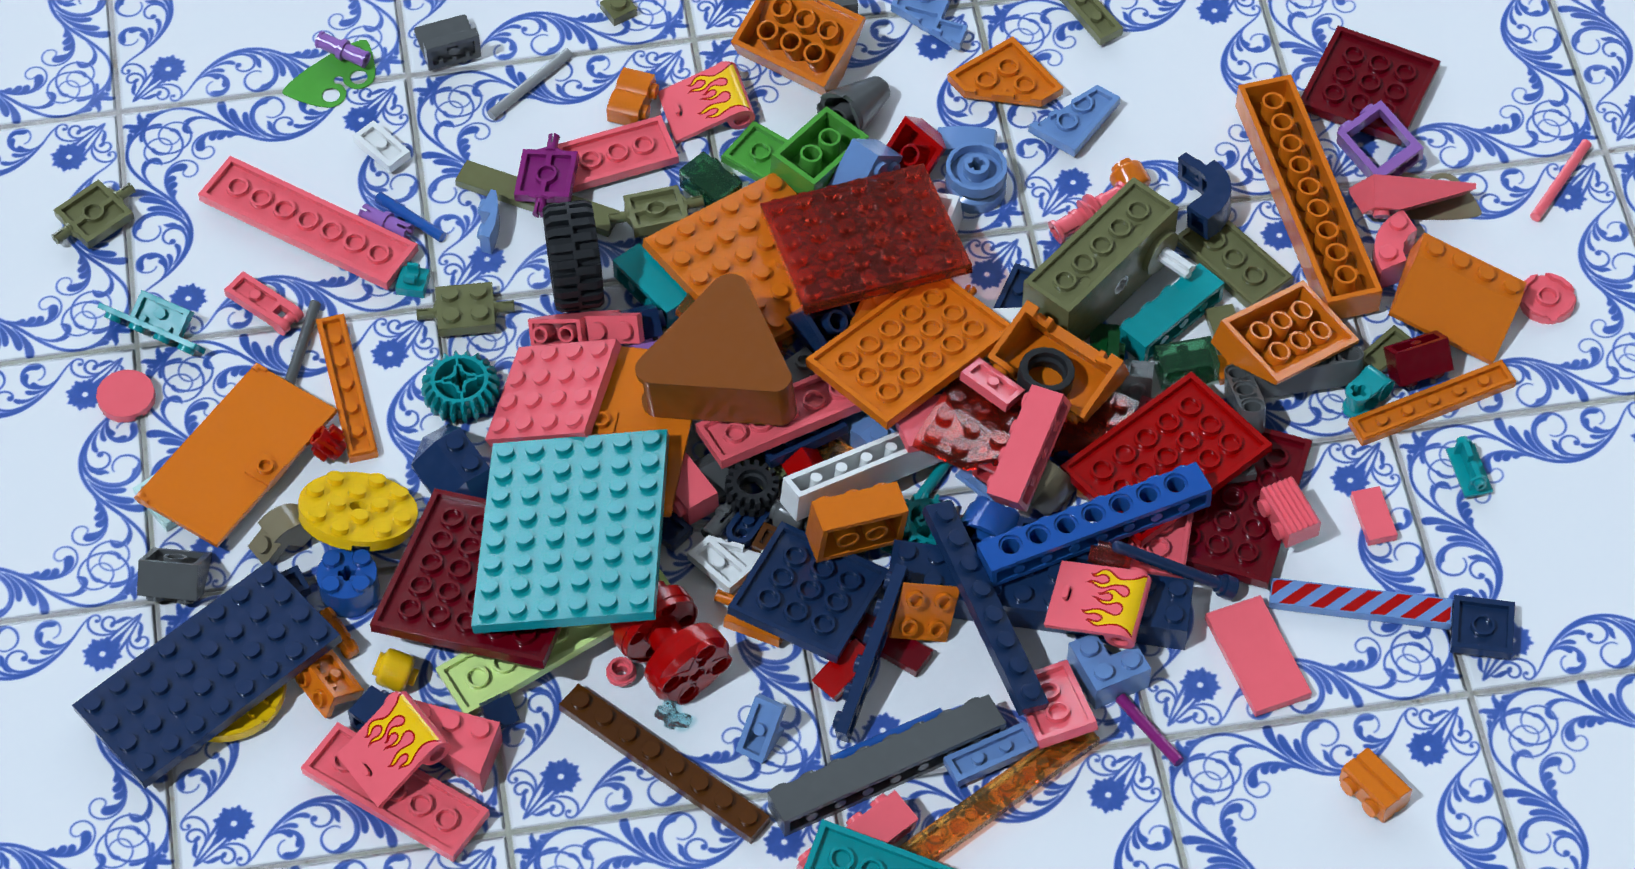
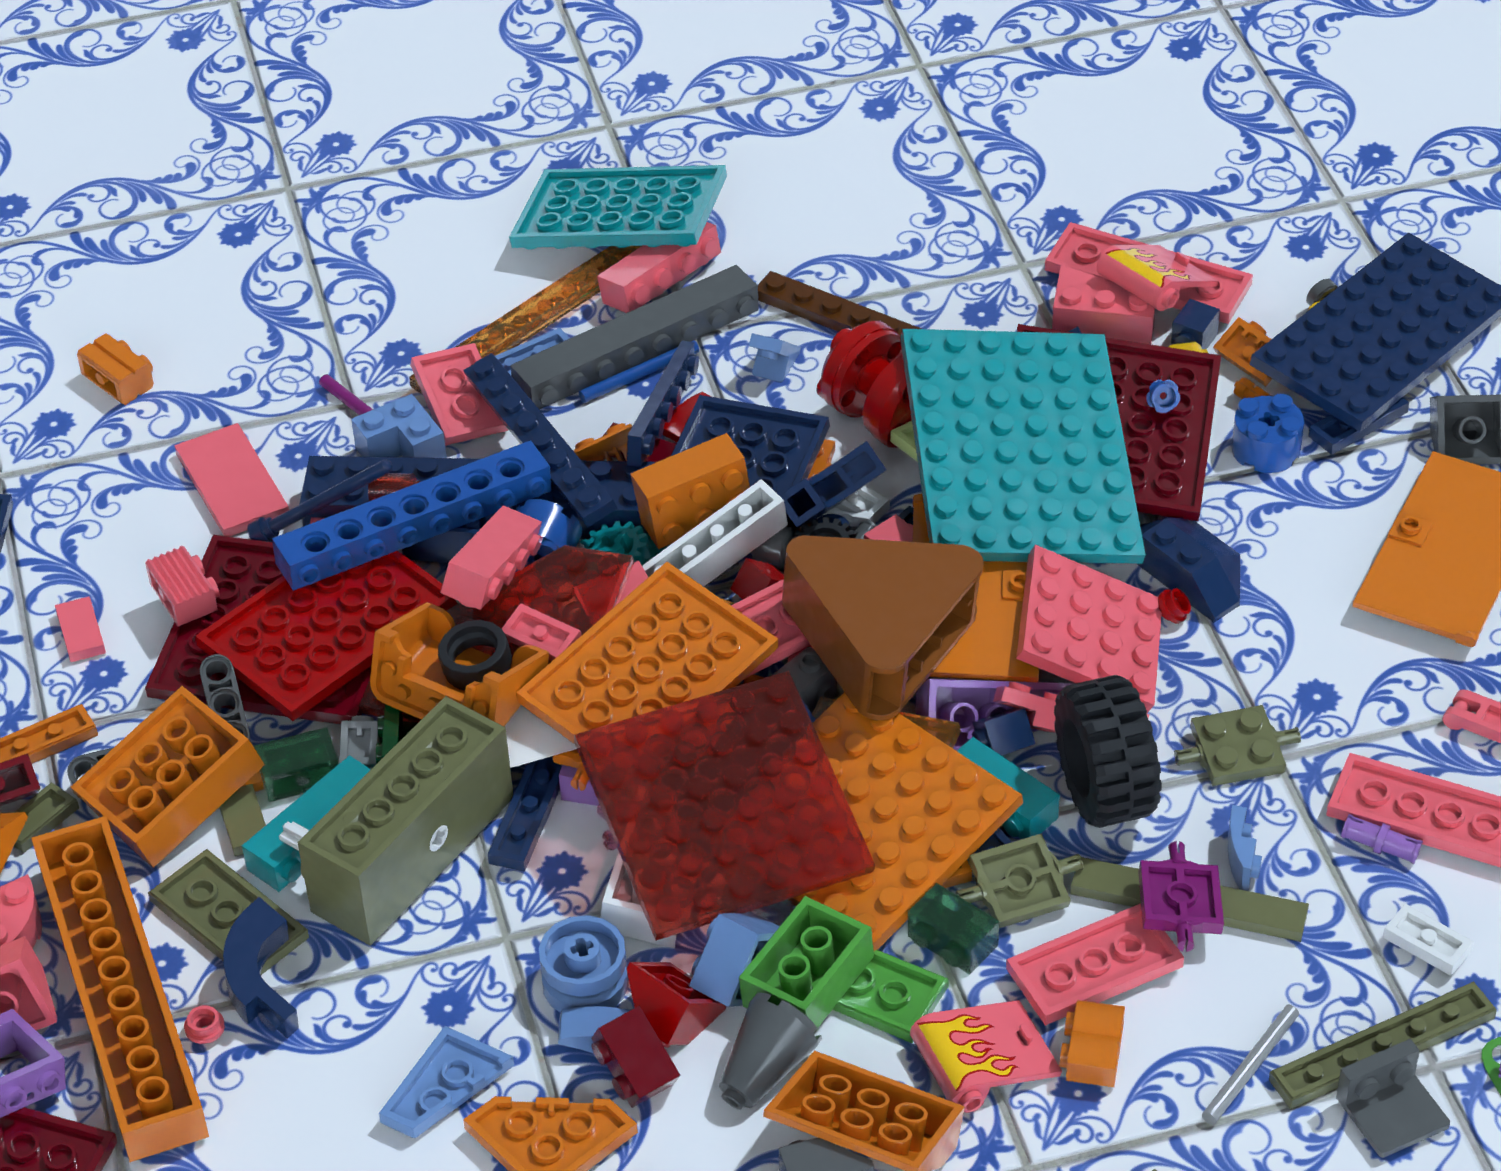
camera: 175 degrees right, 10 degrees down
dark tan brick [248,503,312,565] -> none
dark grey bar [285,300,321,385] -> none
yellow plate [298,471,418,551] -> none
red gear [310,424,347,462] -> none
orange tile [316,313,378,463] -> none
blue bar [375,192,446,242] -> none
teal tile [395,262,430,298] -> none
teal gear [421,350,500,424] -> none
coral door [1044,560,1152,649] -> none
coral piece [1048,181,1125,244] -> none
orange head [1109,158,1151,187] -> none
medium blue tile [1268,578,1453,630] -> none
teal piece [1342,365,1395,418] -> none
none -> coral plate [184,1005,225,1044]
none -> dark red brick [591,1005,681,1108]
none -> dark blue arch [780,441,887,528]
none -> blue plate [1146,379,1180,413]
none -> red plate [1158,588,1191,624]
none -> olive tile [1269,981,1497,1109]
none -> dark grey tile [1306,279,1338,306]

